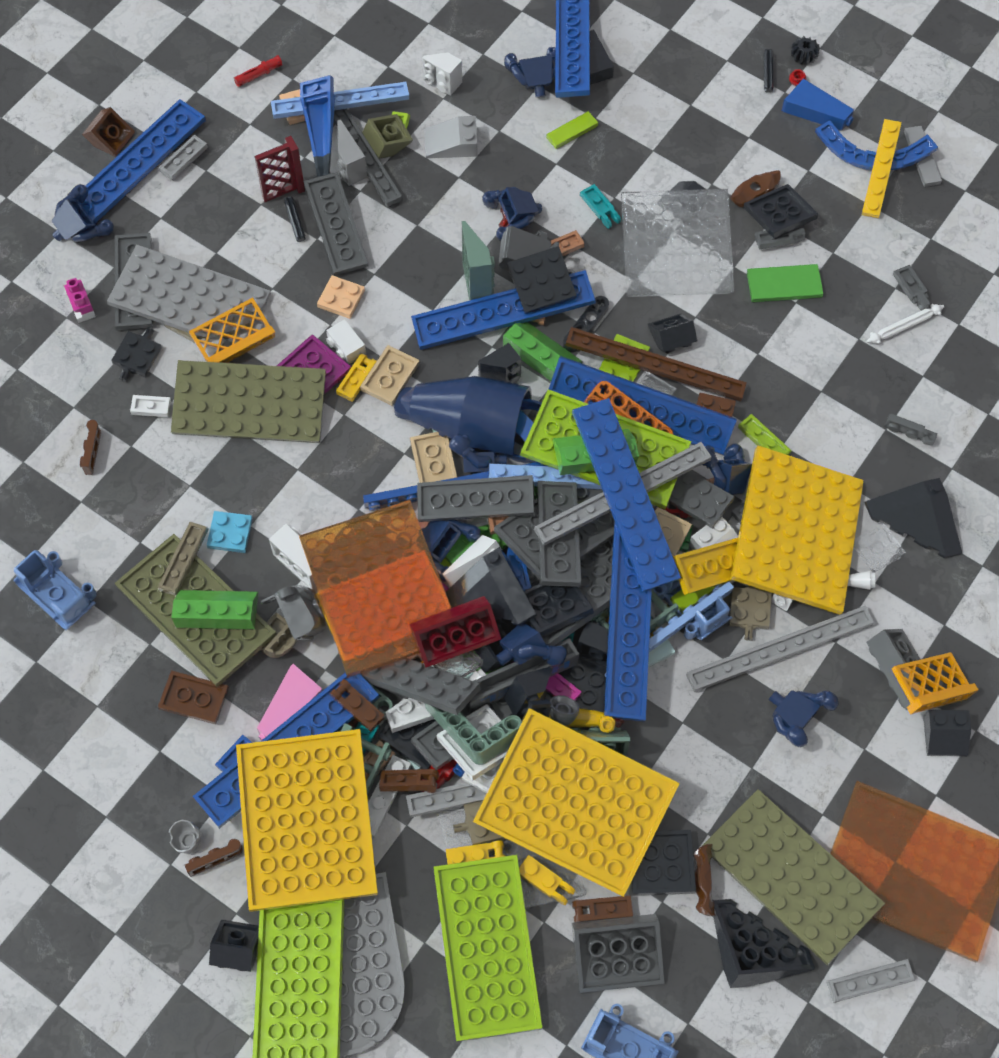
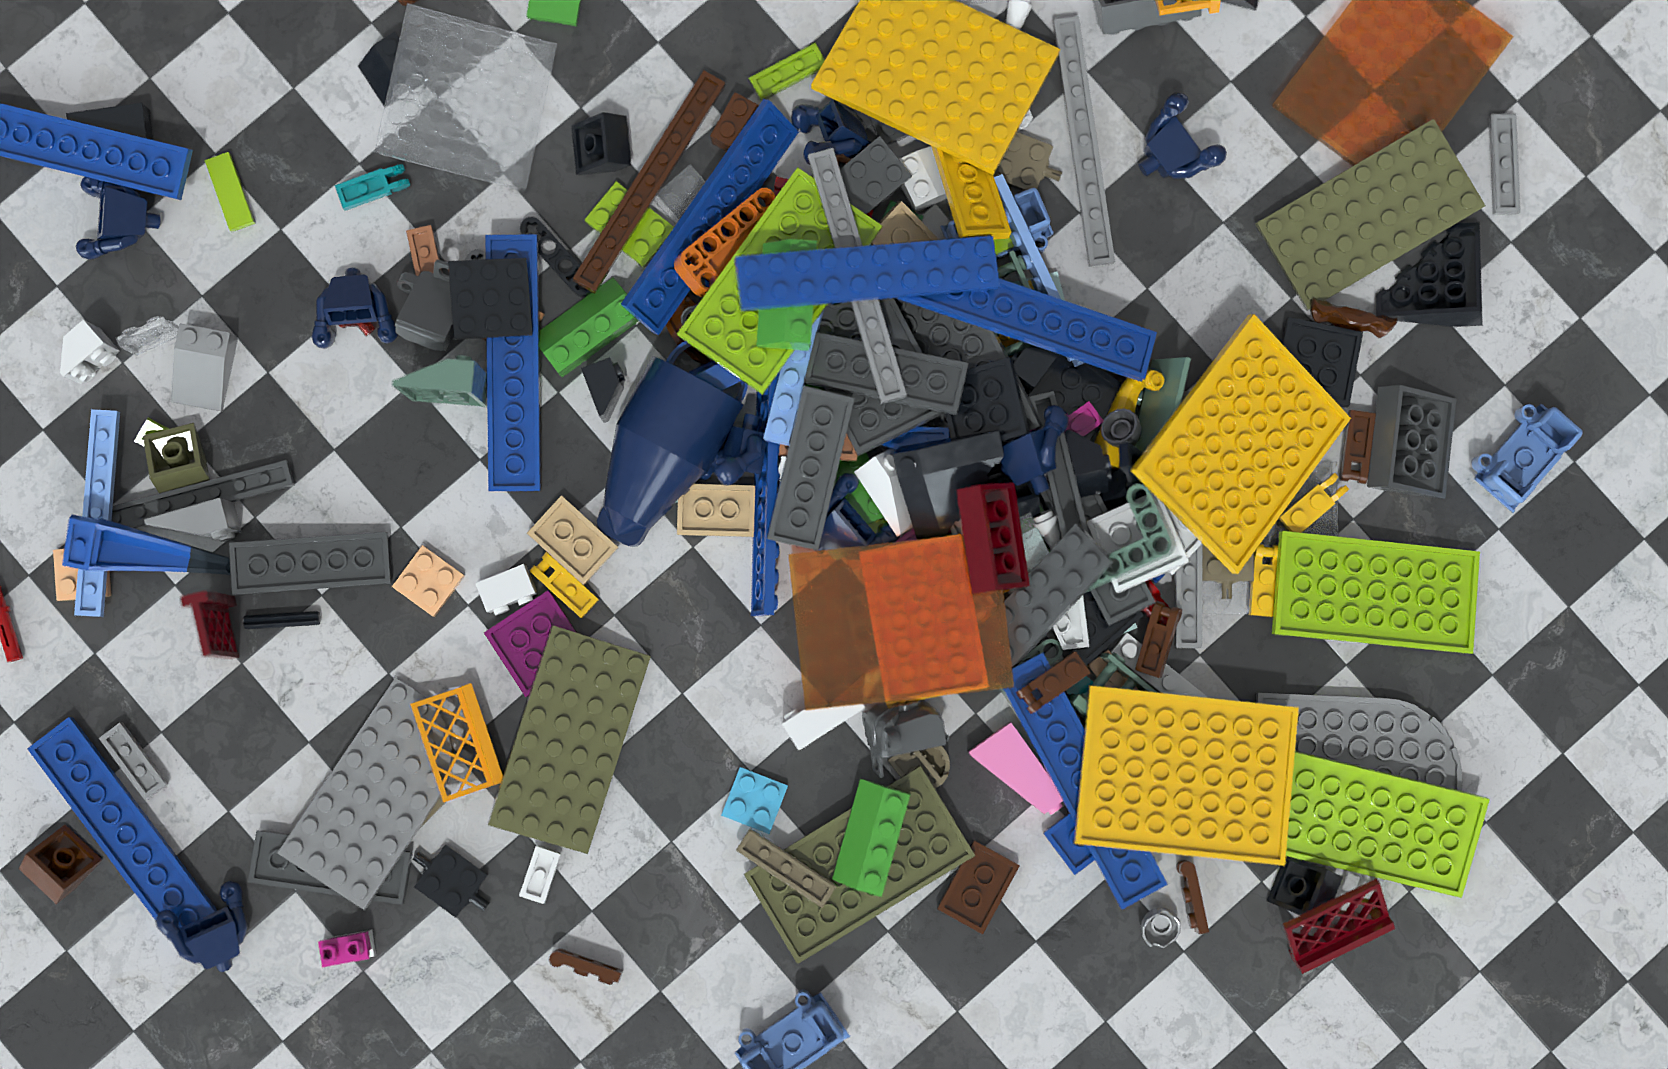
camera: 80 degrees left, 20 degrees up
none -> clear plate [116,316,179,356]
none -> dark red fence [1283,878,1395,974]

